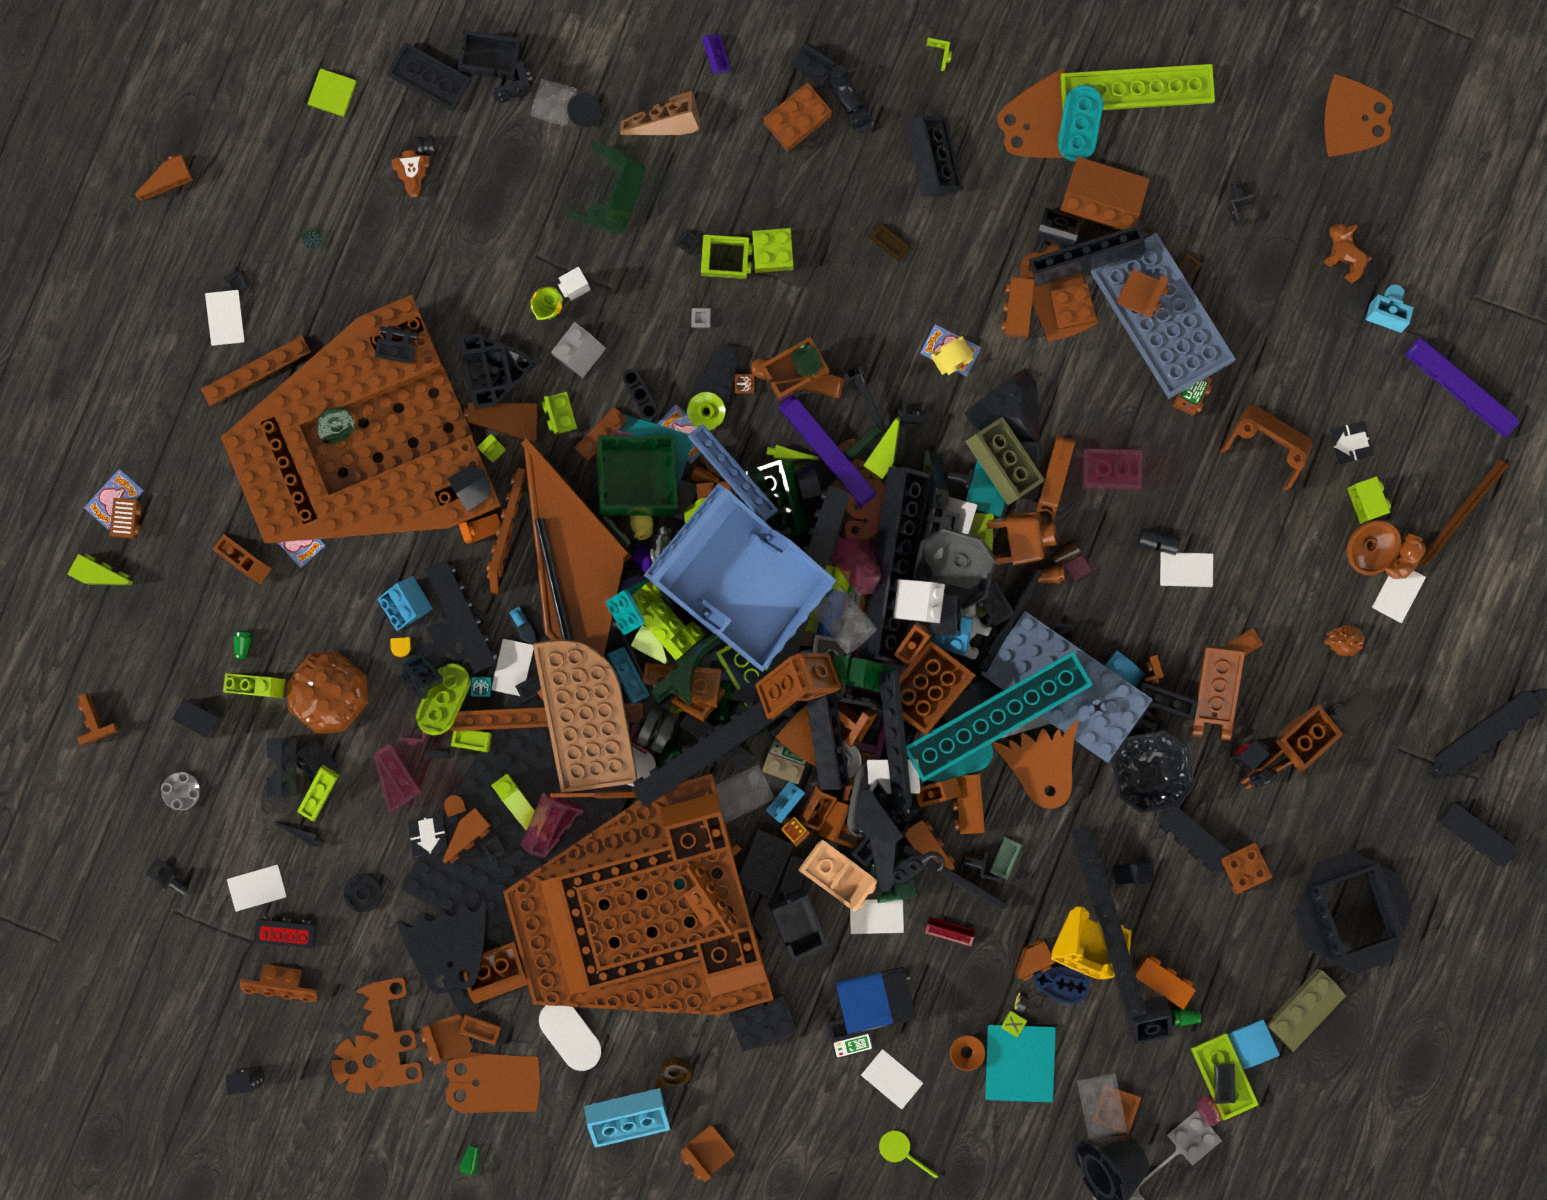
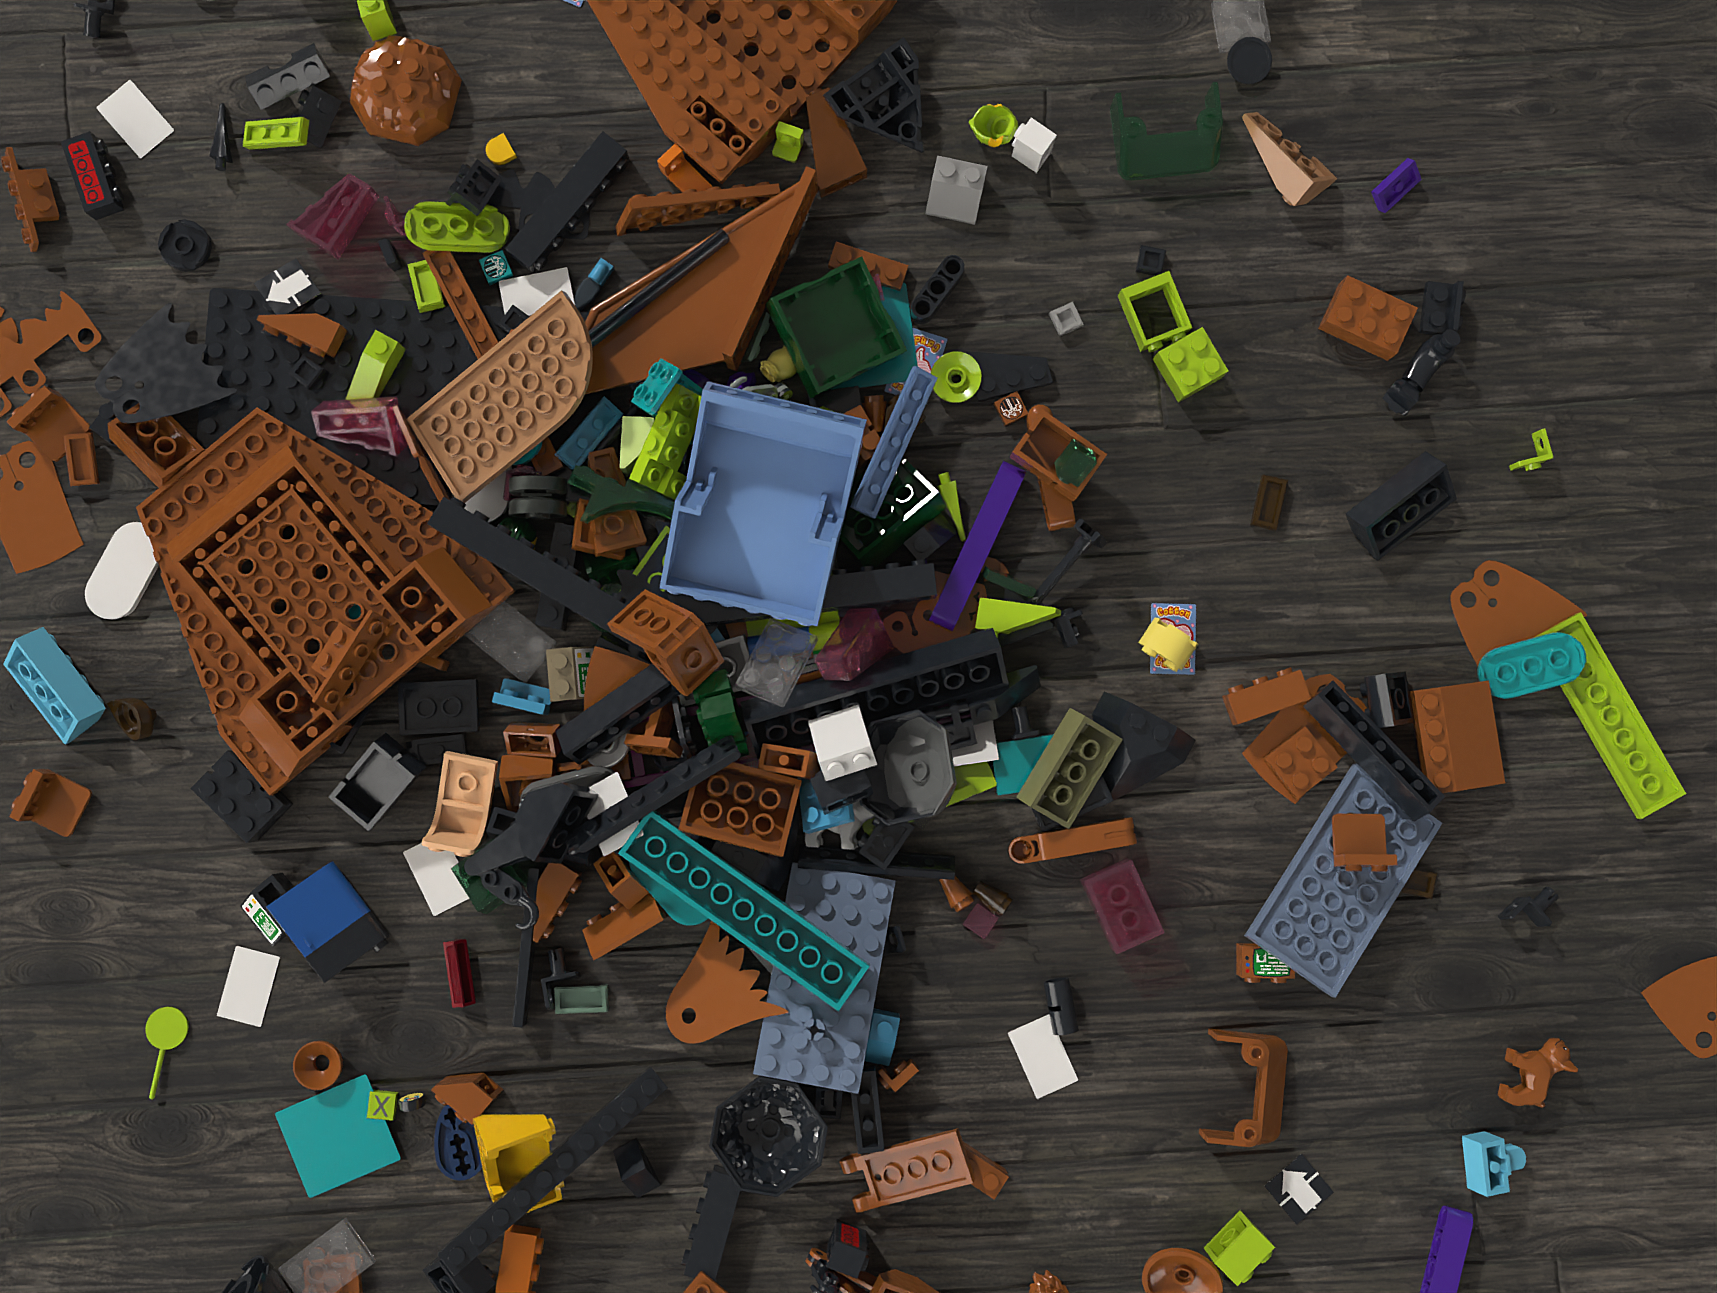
camera: 60 degrees right, 0 degrees up
dark azure slope [378,576,433,631] -> none
dark orange tile [444,795,467,817] -> none
black slope [447,465,490,511] -> none
lime bracket [542,392,577,435] -> none
dark orange slope [780,816,810,846] -> none
dark orange piece [986,512,1057,566] -> none

